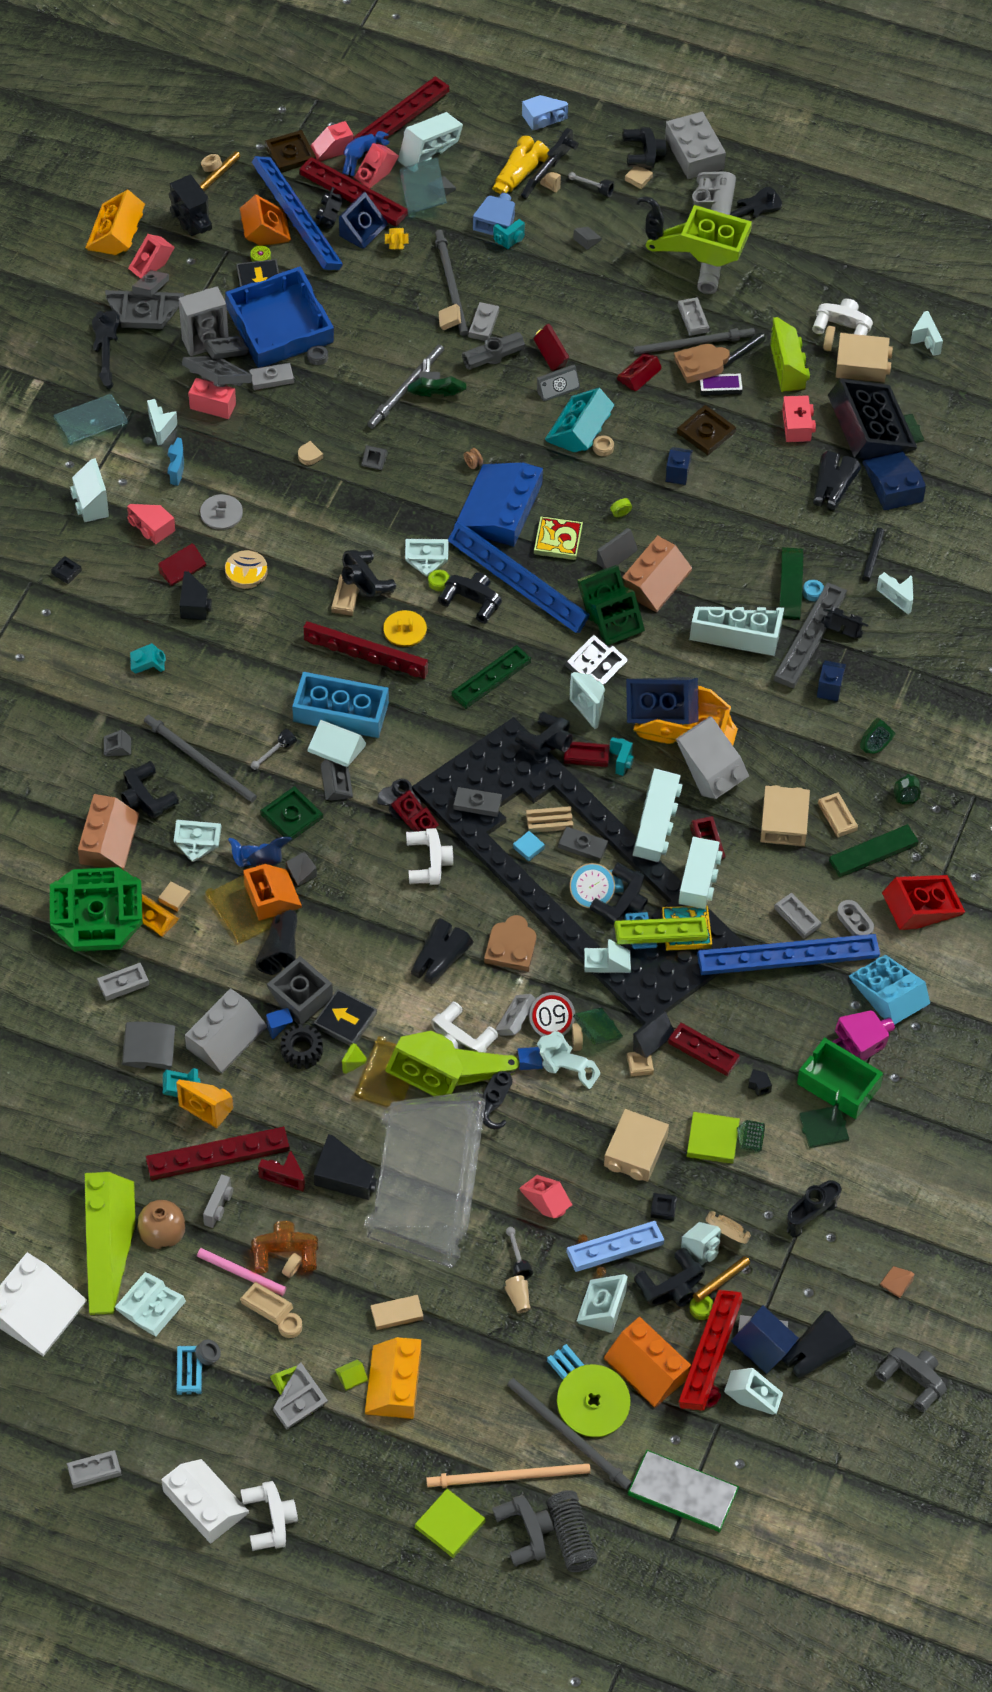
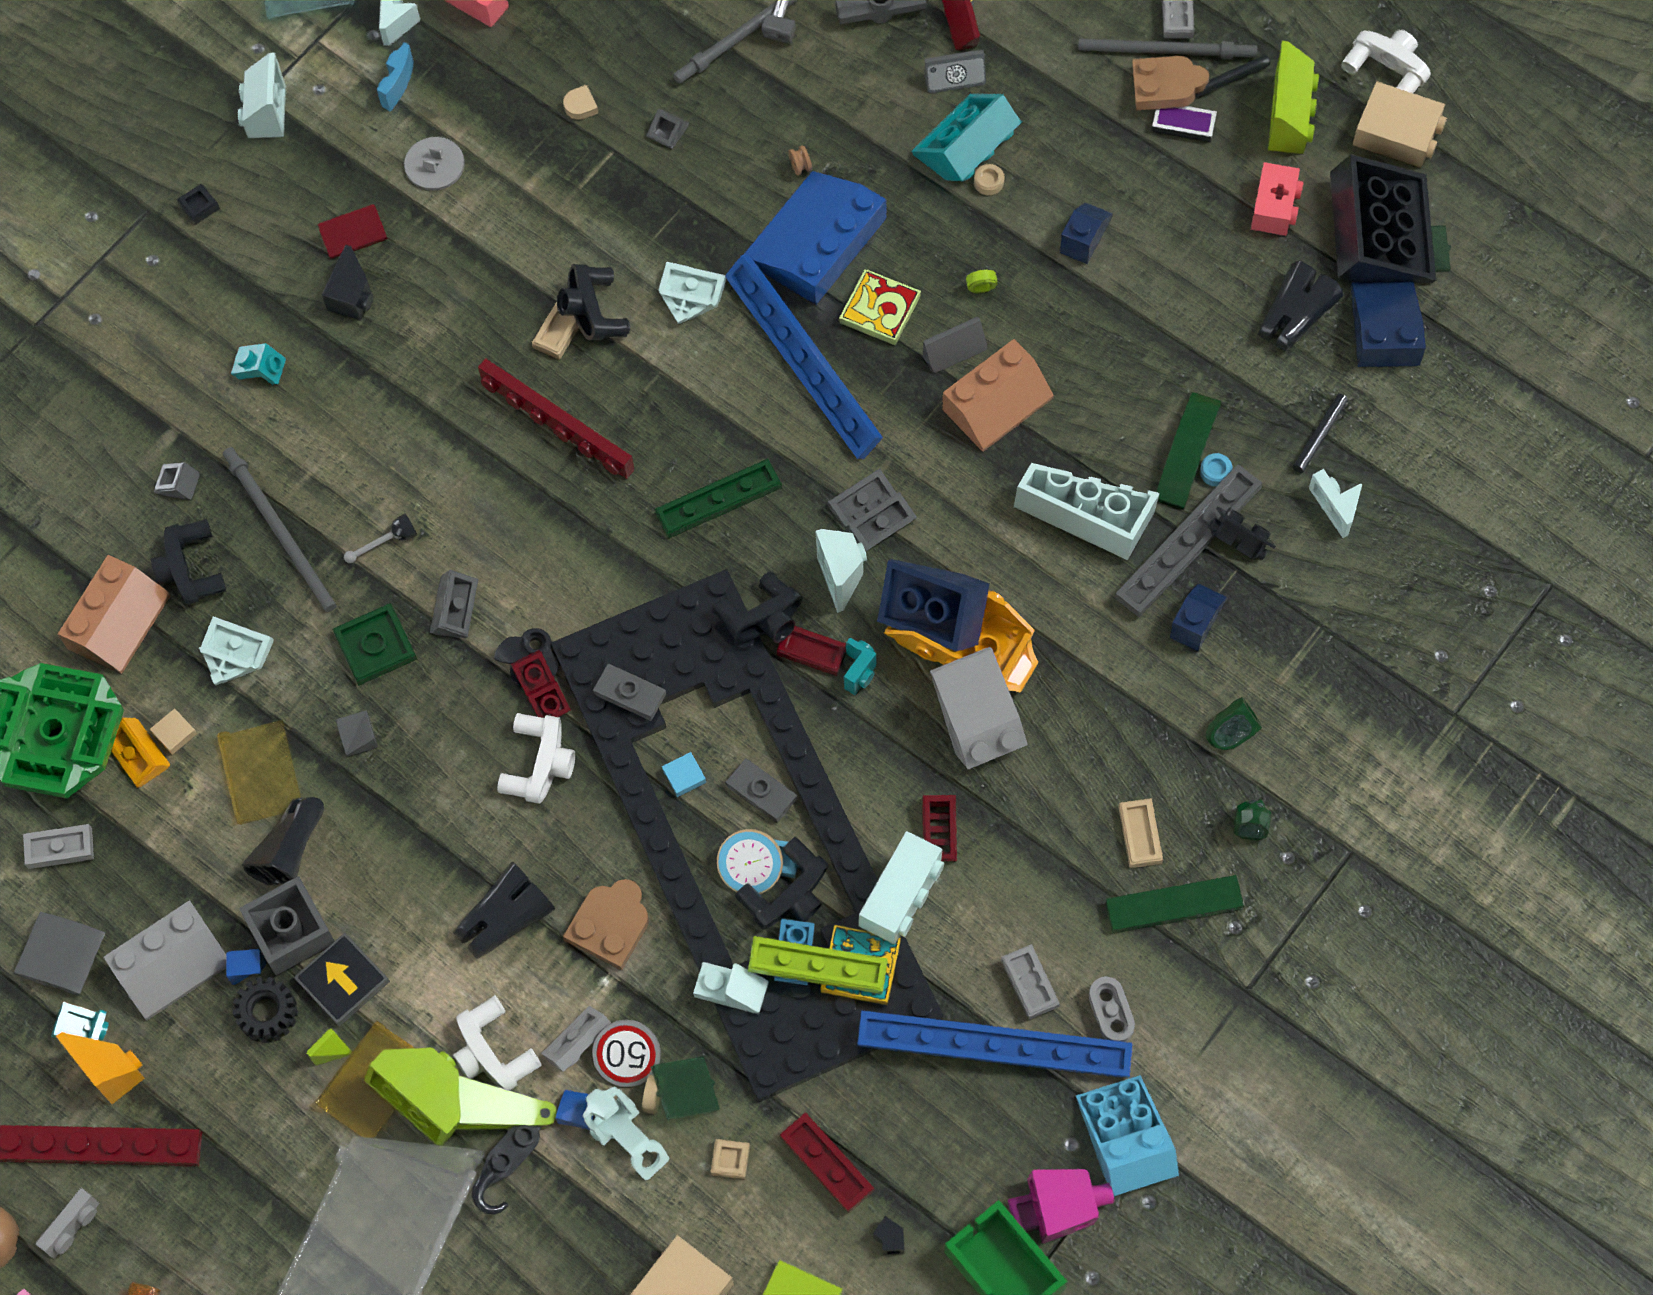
camera: 20 degrees right, 10 degrees up
coral slope [127,504,175,544] -> none
tile [225,550,268,589] -> none
dark blue hair [228,837,292,867] -> none
orange slope [243,864,302,921] -> none
dark red slope [258,1151,305,1192] -> none
dark azure brick [292,672,389,738] -> none
light aqua slope [307,720,366,767] -> none
black slope [314,1134,379,1200] -> none
yellow piece [383,610,427,647] -> none
dark green tile [408,376,466,397] -> none
lime tile [428,570,449,591] -> none
black connector [438,573,502,624] -> none
tan tile [526,806,573,833] -> none
dark green bracket [577,565,645,646] -> none
dark red slope [616,354,662,391] -> none
light aqua wedge [633,768,682,862] -> none
black slope [633,1010,674,1058] -> none
dark brown tile [677,405,736,456] -> none
tan brick [760,785,810,847] -> none
tan tile [823,326,835,351] -> none
red slope [882,875,965,930] -> none
light aqua slope [910,311,943,356] -> none

